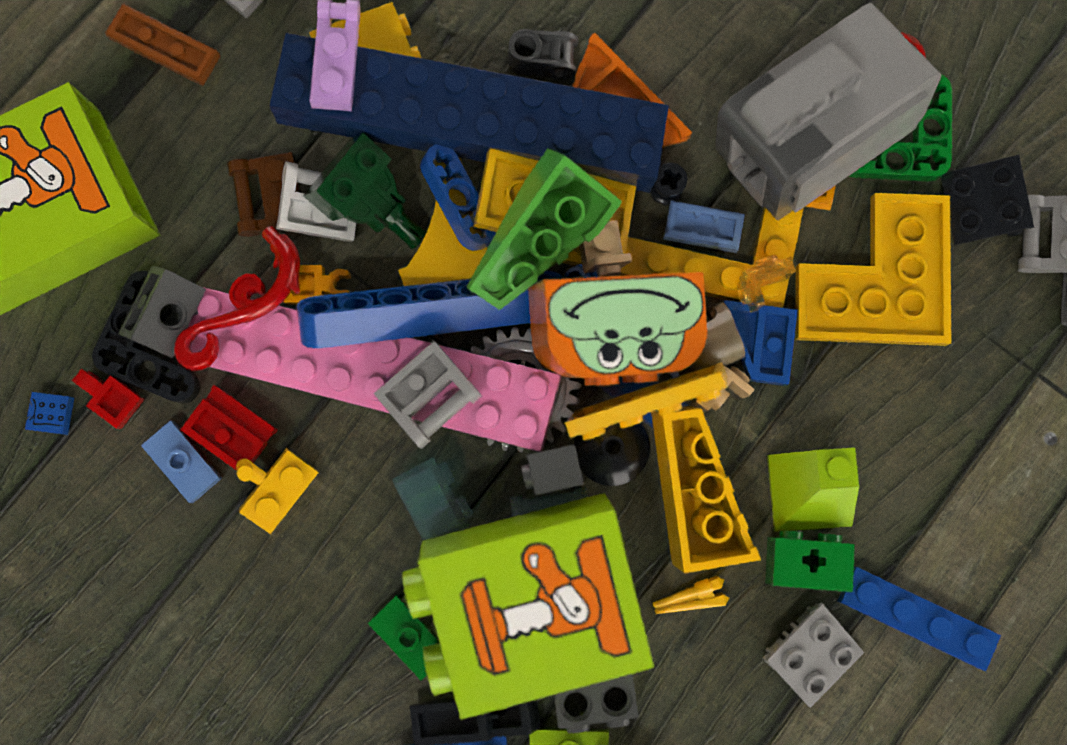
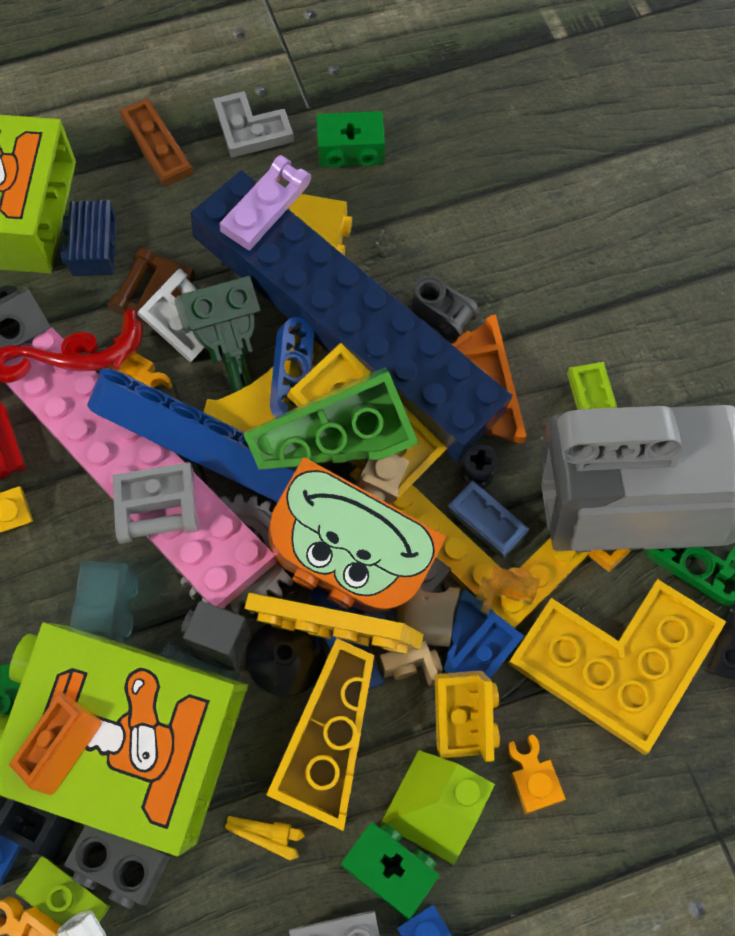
camera: 30 degrees right, 15 degrees down
none -> orange slope [9,692,102,795]
none -> dark blue brick [61,199,116,276]
none -> yellow bracket [435,671,500,762]
none -> light orange plate [507,735,566,815]
none -> lime plate [567,362,617,410]

